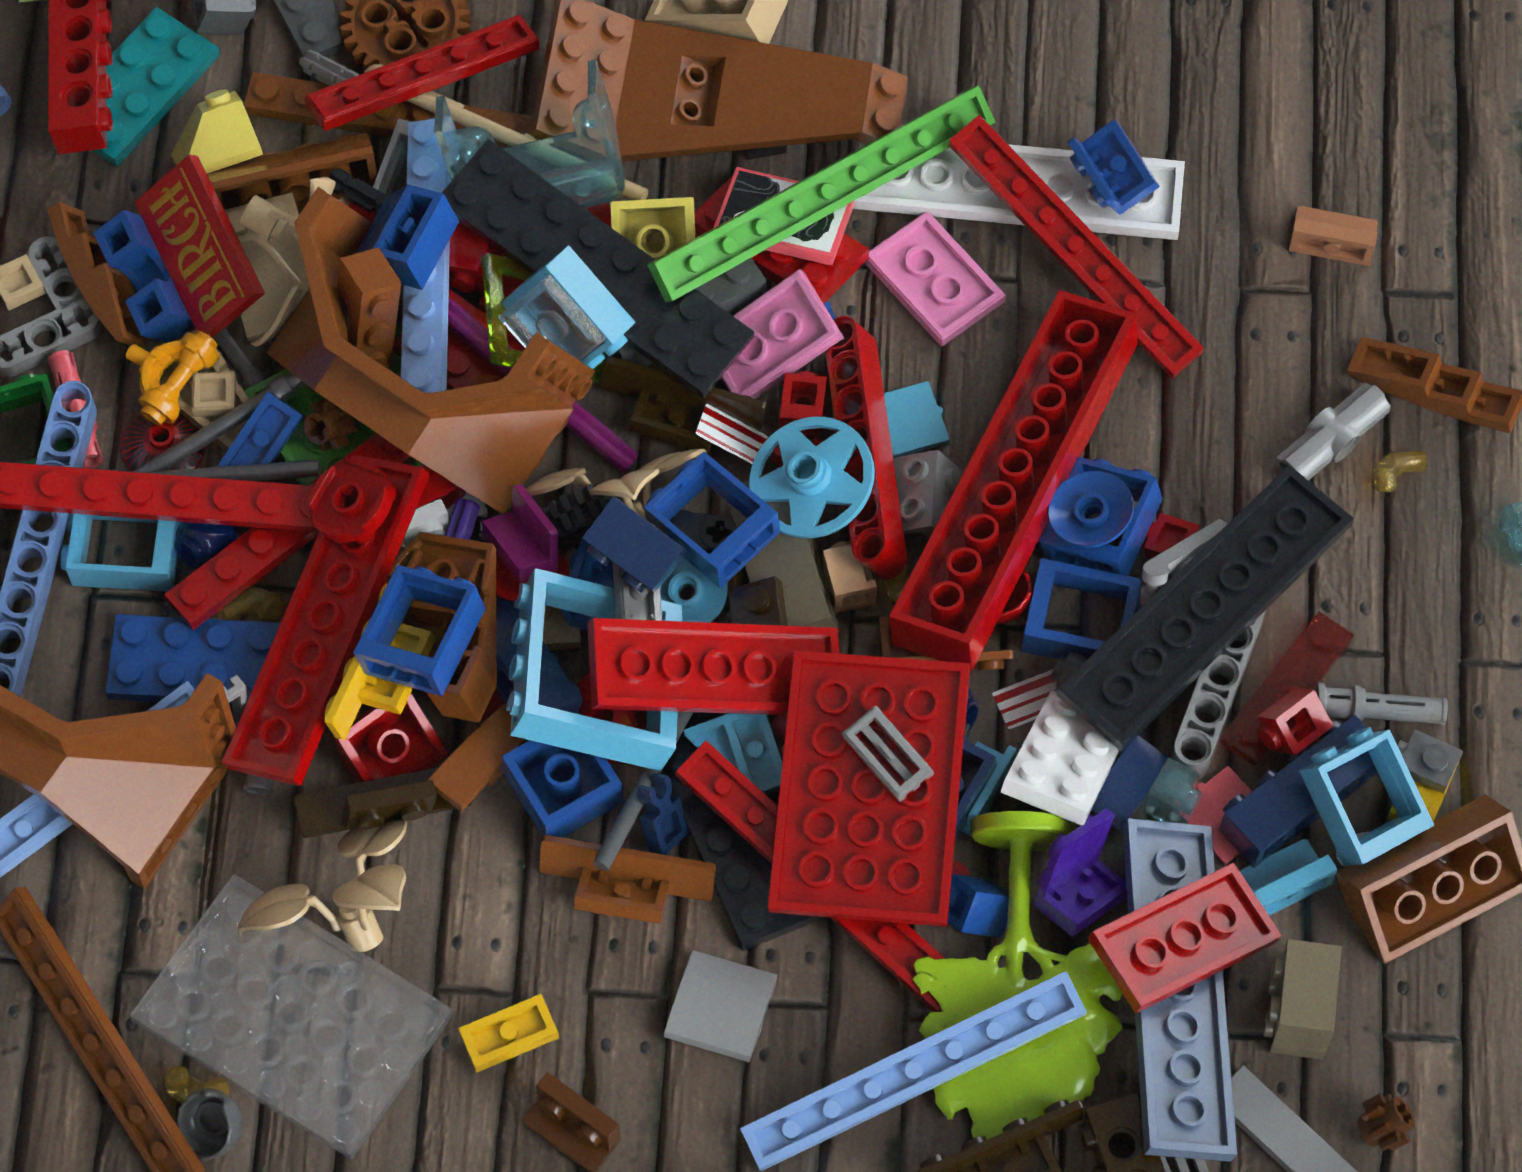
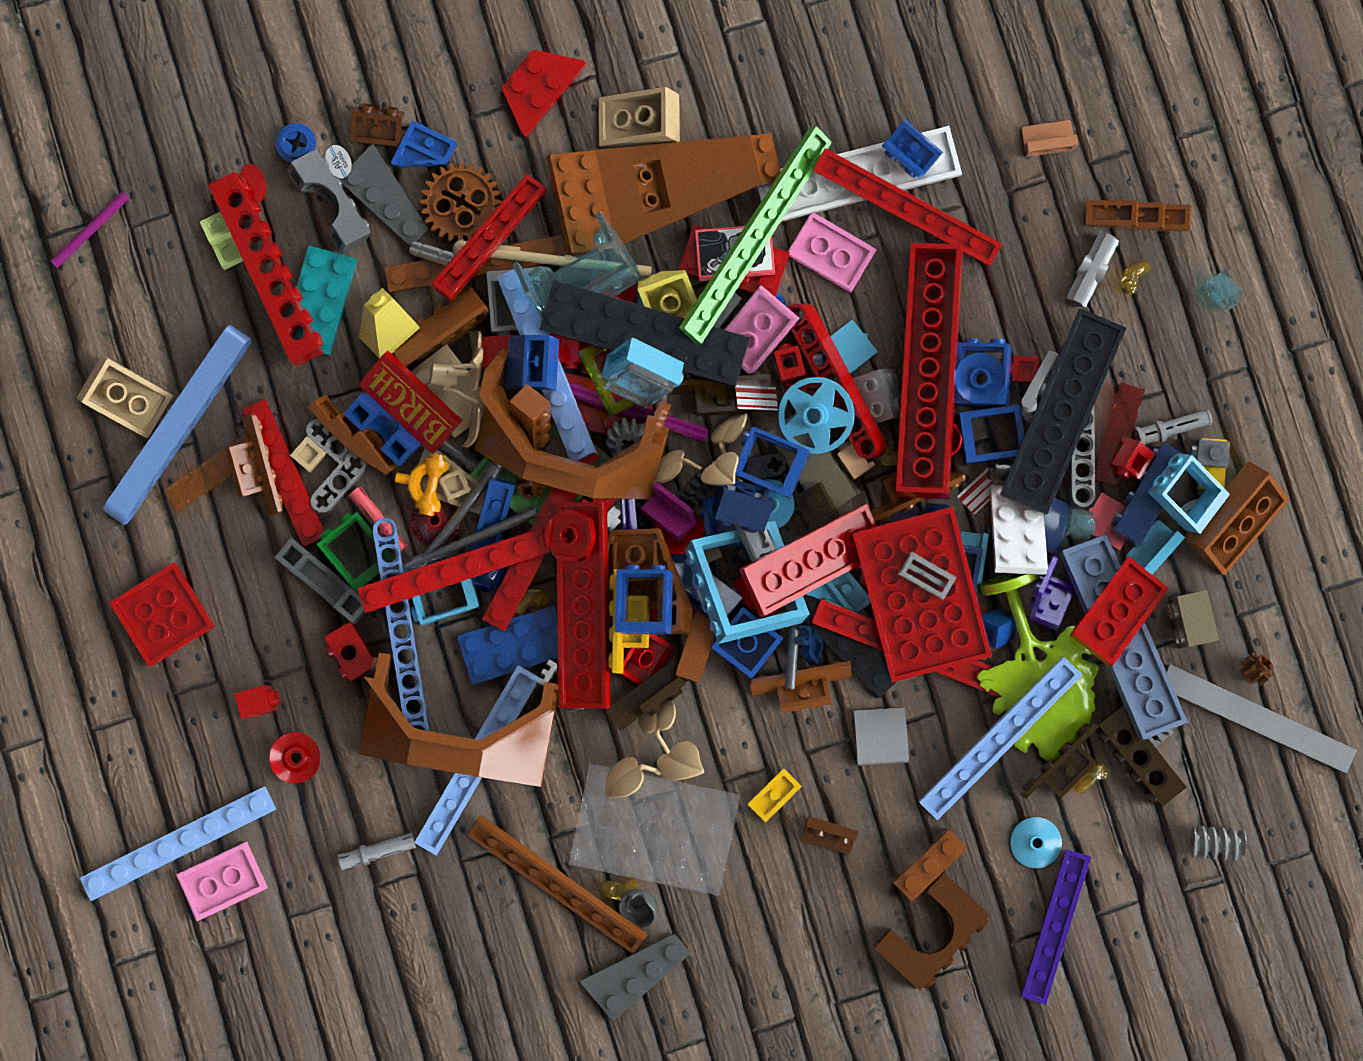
camera: 20 degrees left, 20 degrees up
black axle [329,168,385,216] -> none

